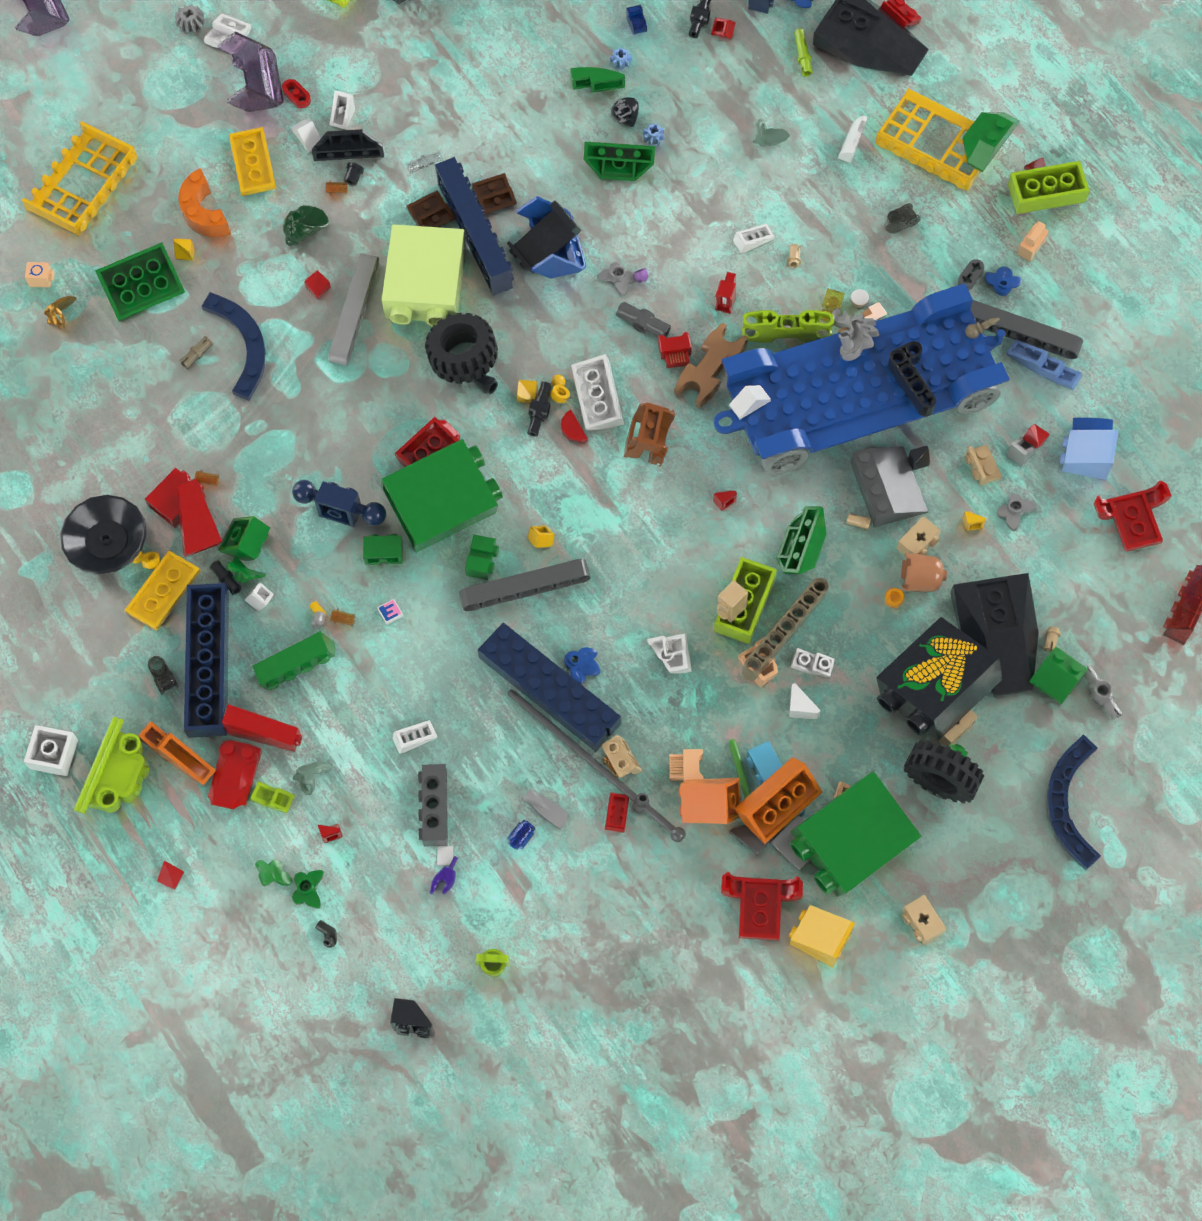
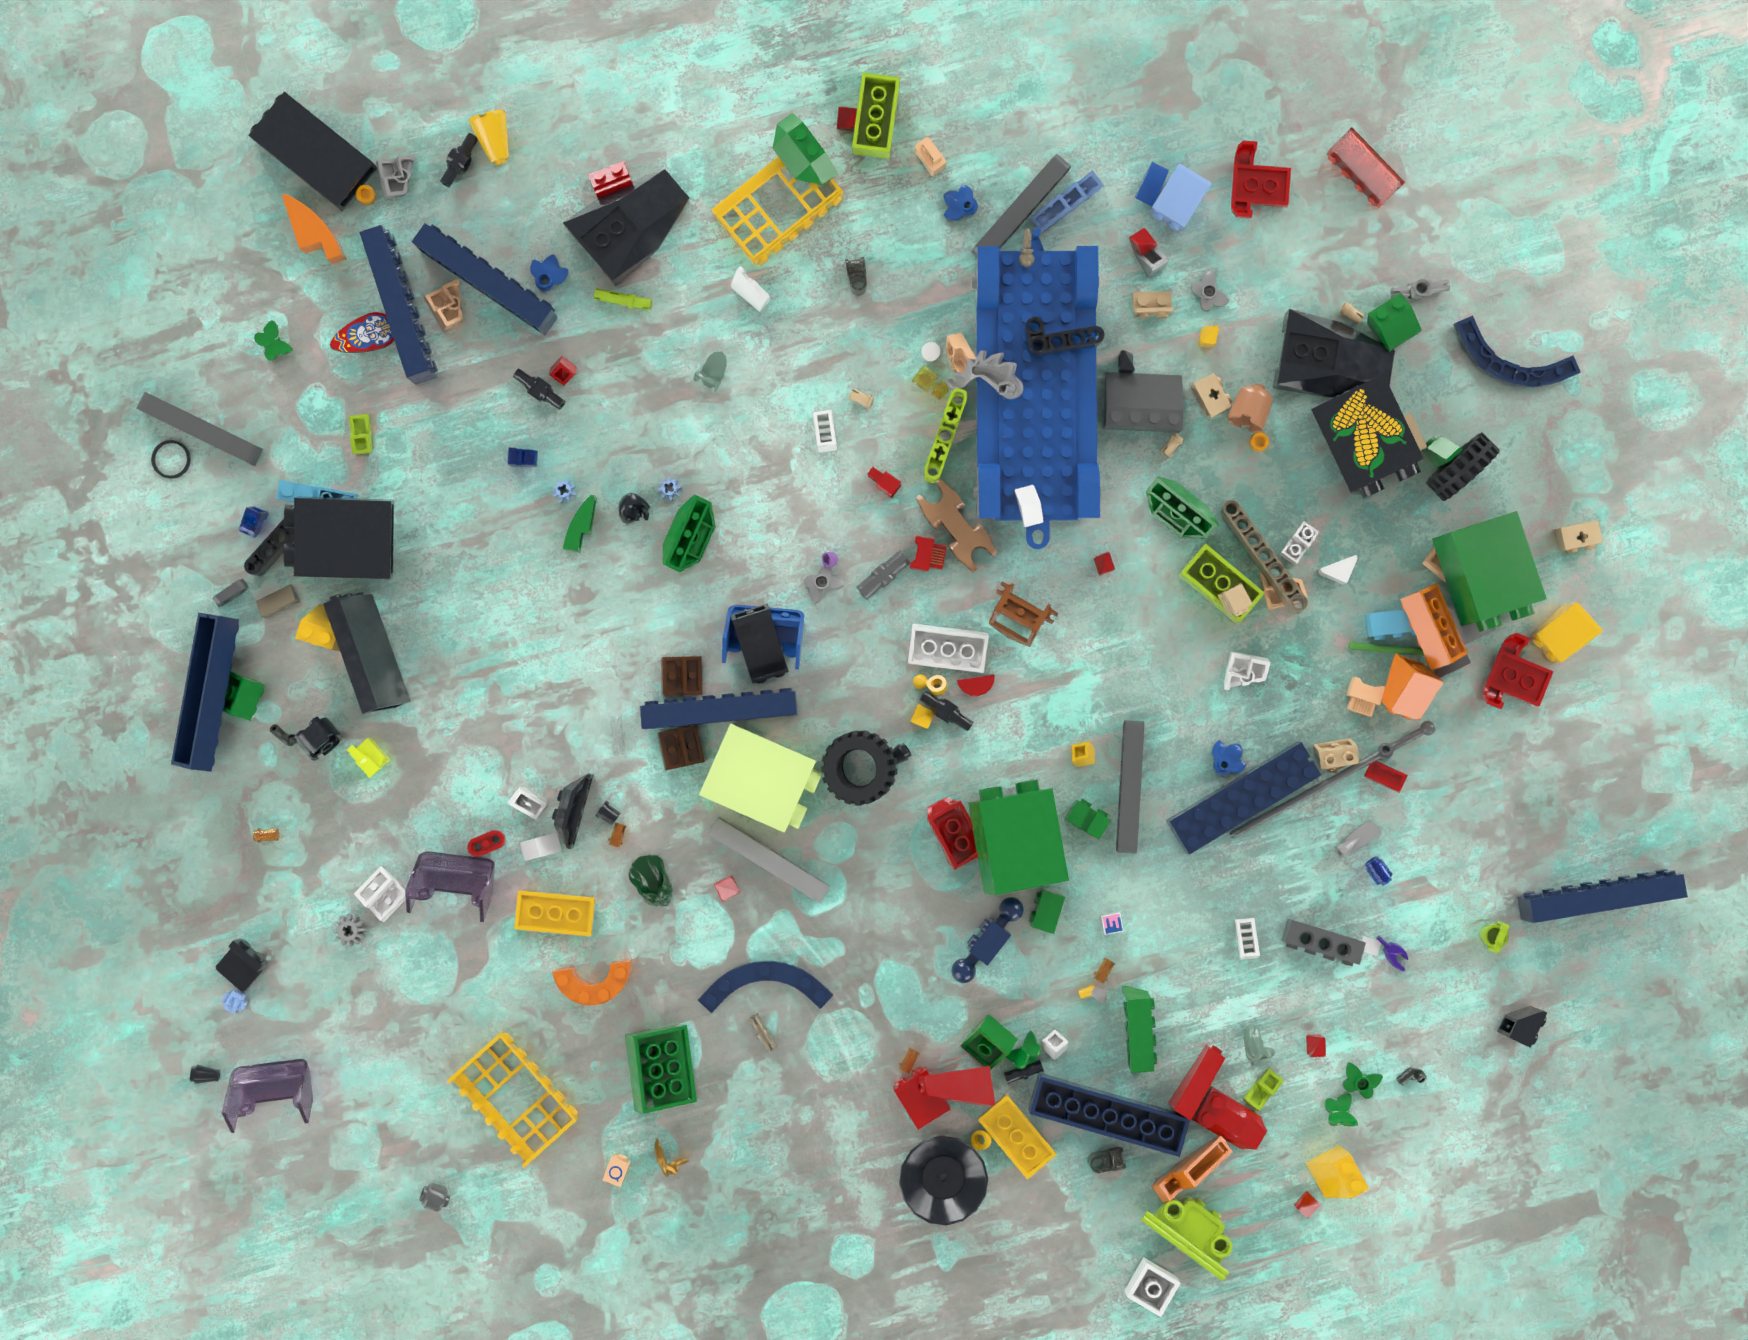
camera: 75 degrees left, 20 degrees up
yellow slope [173,238,195,260] -> none
dark grey beam [958,259,984,290] -> none
none -> yellow slope [1306,1145,1369,1199]
none -> dark blue brick [1517,869,1688,923]

